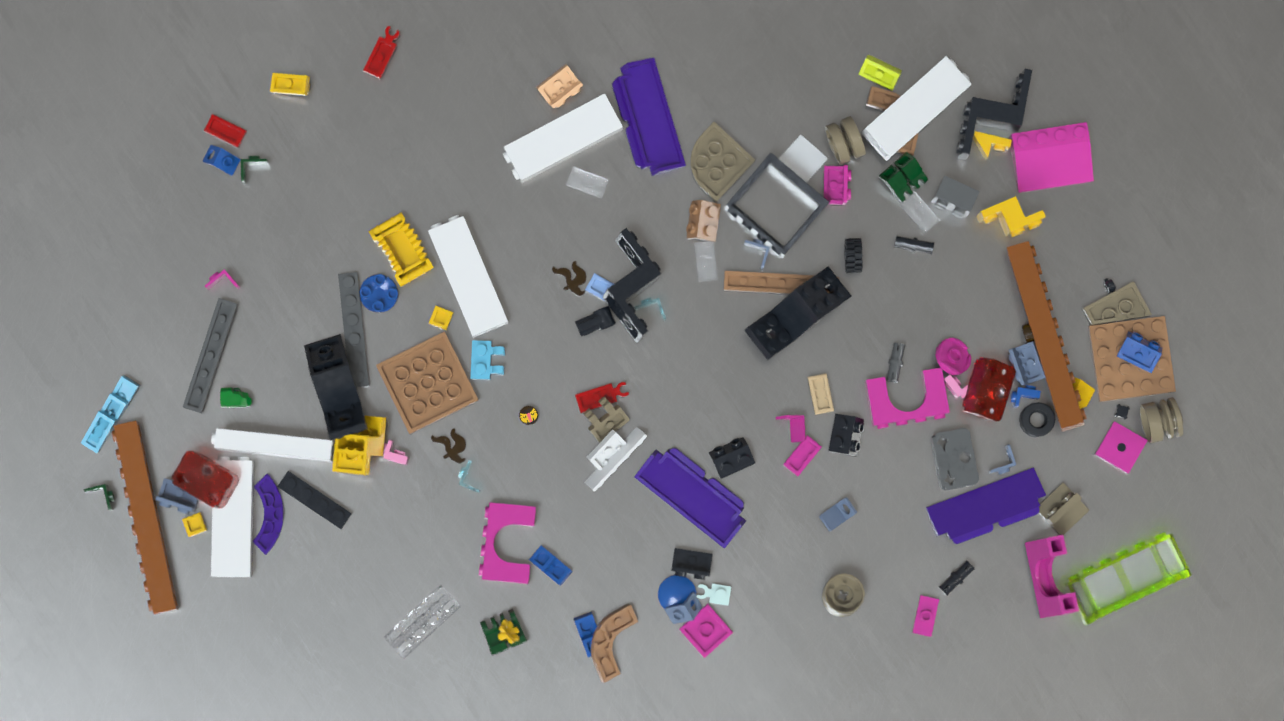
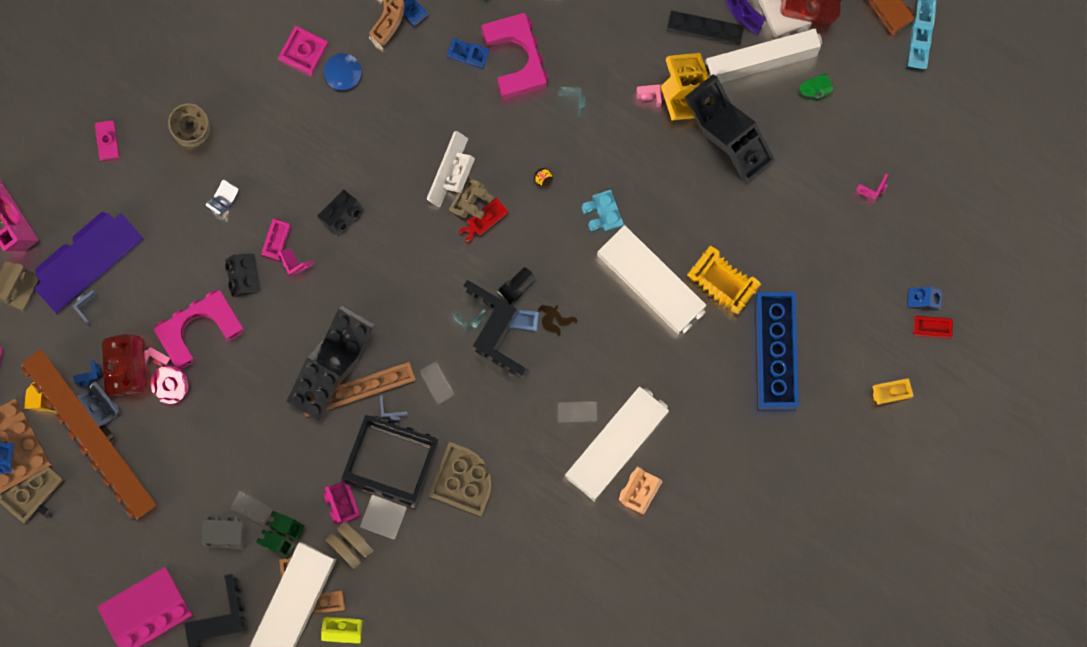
camera: 160 degrees right, 5 degrees down
dark grey plate [183,298,238,414] -> none
dark green bracket [241,156,268,184] -> none
dark grey plate [338,272,369,388] -> none
blue dish [360,274,398,313] -> none
red plate [363,26,400,79] -> none
medium nougat plate [376,331,479,434] -> none
yellow tile [429,305,454,331] -> none
dark brown piece [431,429,466,464] -> none
dark purple slope [612,57,686,176] -> none
dark purple slope [634,448,746,549] -> none
sand blue bracket [665,592,702,624] -> none
black bracket [671,548,713,580] -> none
medium nougat bracket [686,200,721,242] -> none
light aqua plate [696,584,731,606] -> none
tan plate [807,373,834,415] -> none
black tyre [845,238,863,273] -> none
dark grey pin [886,343,906,383] -> none
black pin [894,236,934,255] -> none
dark grey axle [931,428,979,490] -> none
black pin [939,560,975,596] -> none
yellow slope [973,131,1012,160] -> none
yellow bracket [976,196,1046,238] -> none
black tyre [1019,402,1056,438] -> none
none -> blue brick [755,292,799,410]

